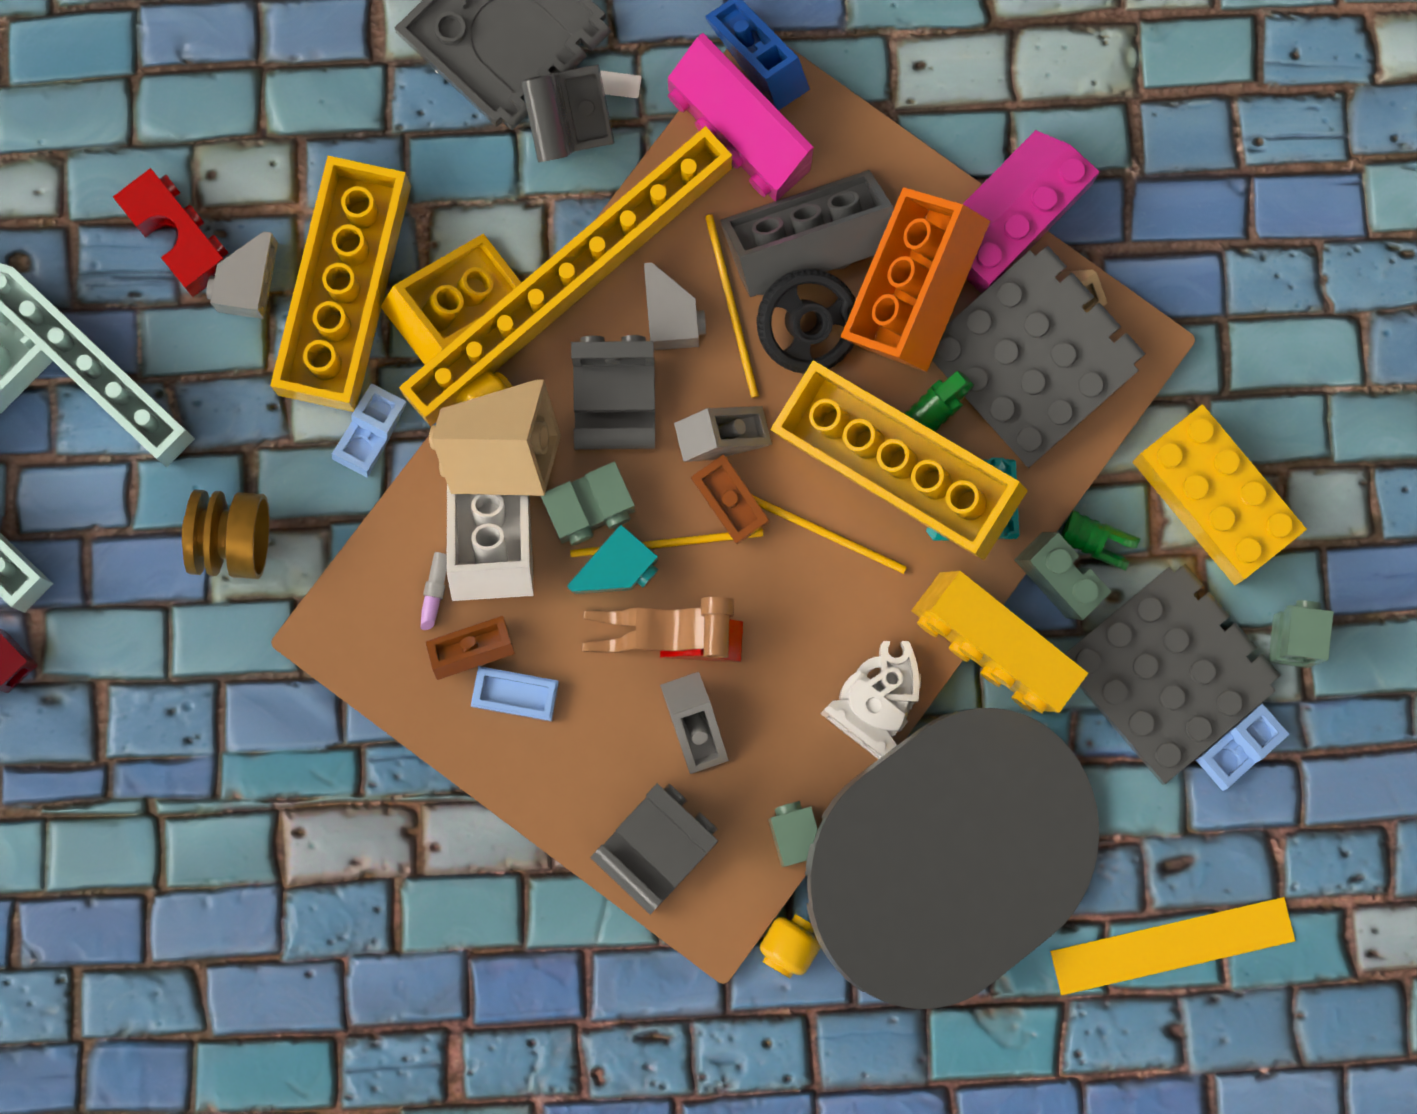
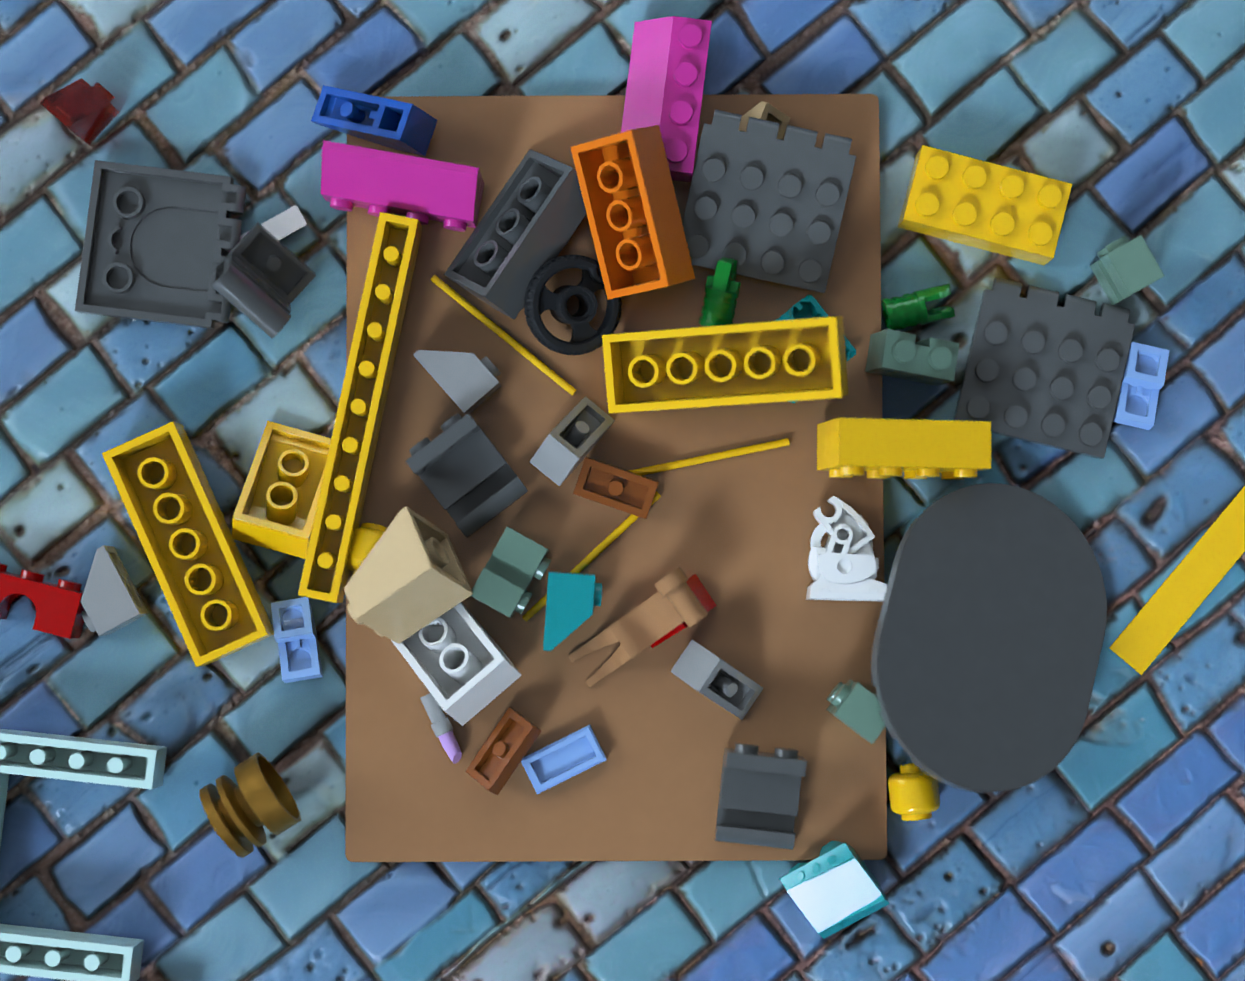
camera: 30 degrees left, 5 degrees up
none -> slope [779,841,890,939]

